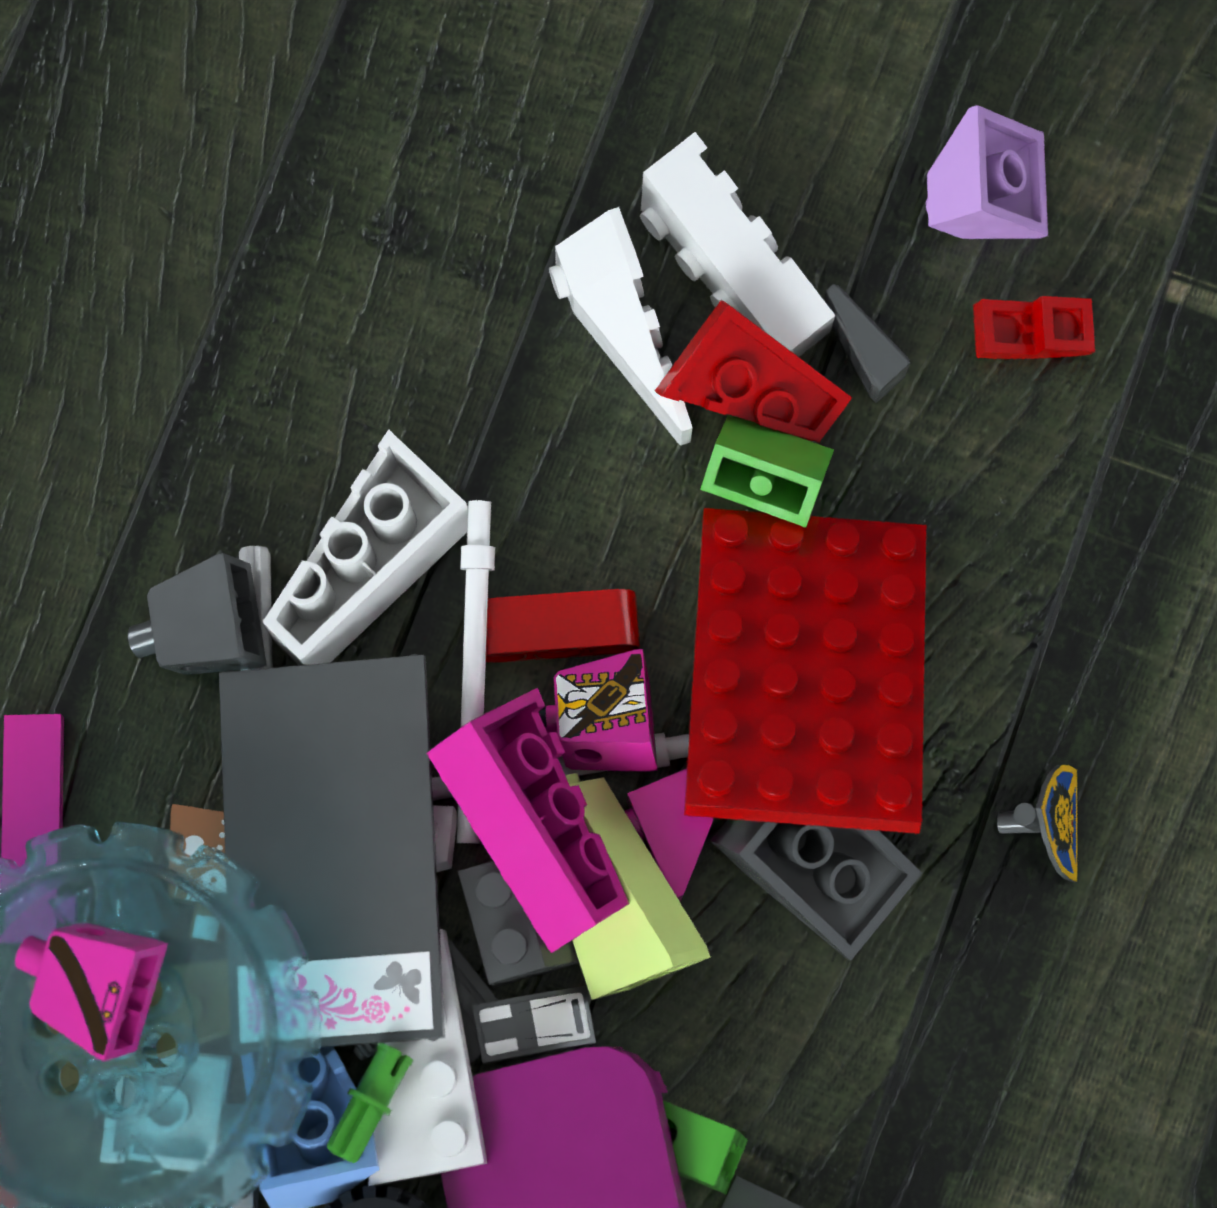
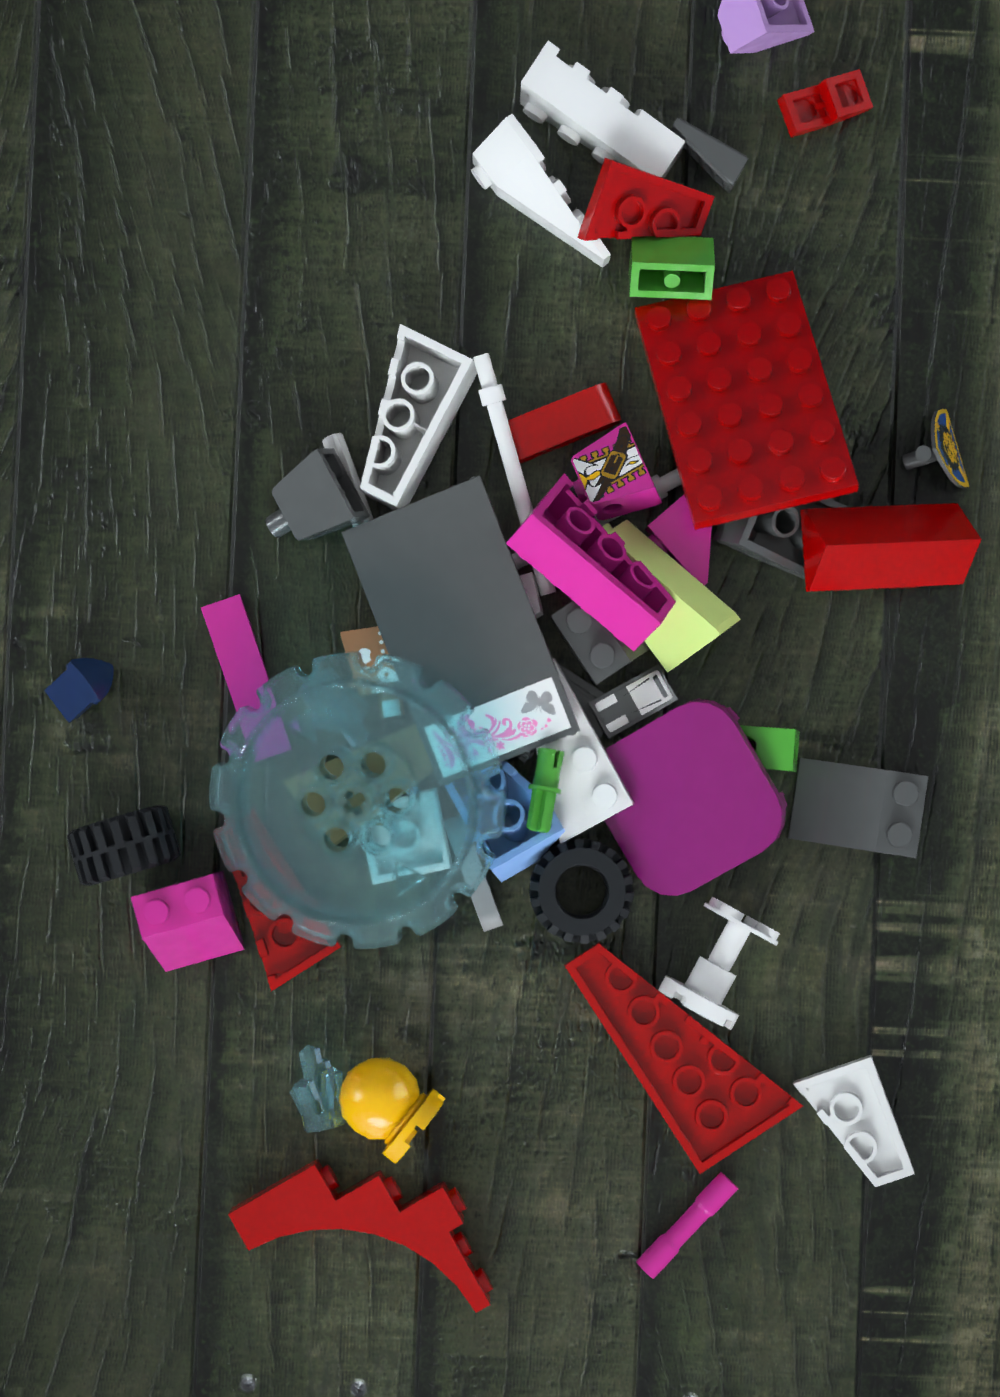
camera: 20 degrees left, 10 degrees up
dark pink torso [15,923,168,1061] -> none
none -> red slope [800,503,981,592]

